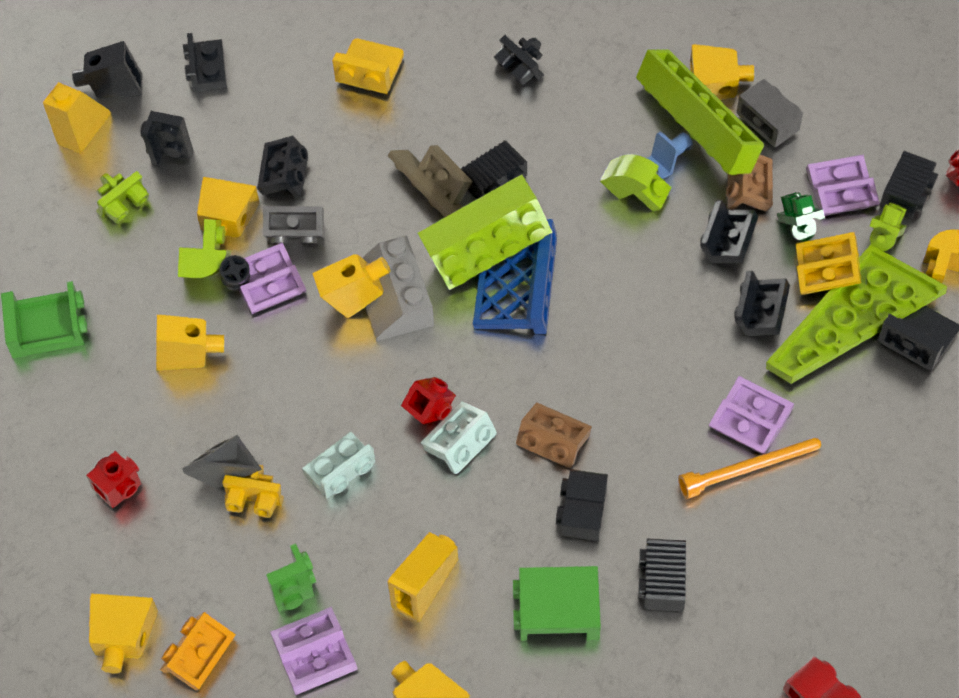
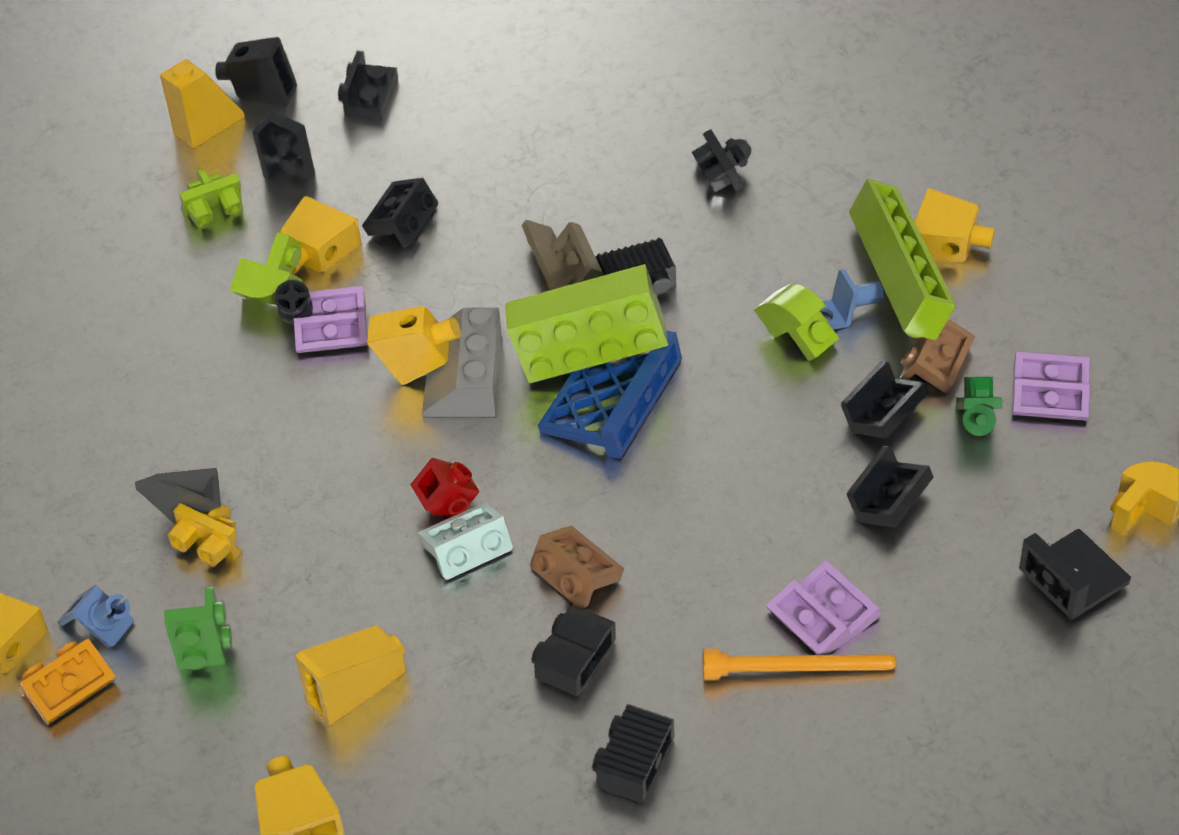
camera: 20 degrees right, 10 degrees down
bright green panel [1,281,88,358] -> none
red brick [86,451,141,509] -> none
yellow torso [156,314,224,371] -> none
flat silver brick [263,206,324,244] -> none
lavender slope [270,607,358,695] -> none
light aqua bracket [302,432,375,499] -> none
yellow bracket [332,38,404,94] -> none
bright green panel [513,566,601,641] -> none
flat silver brick [736,79,803,147] -> none
lime wing [766,244,947,384] -> none
yellow slope [796,232,861,295] -> none
lime hips [869,203,907,251] -> none
black brick [880,150,939,219] -> none
none -> medium blue bracket [57,585,134,648]

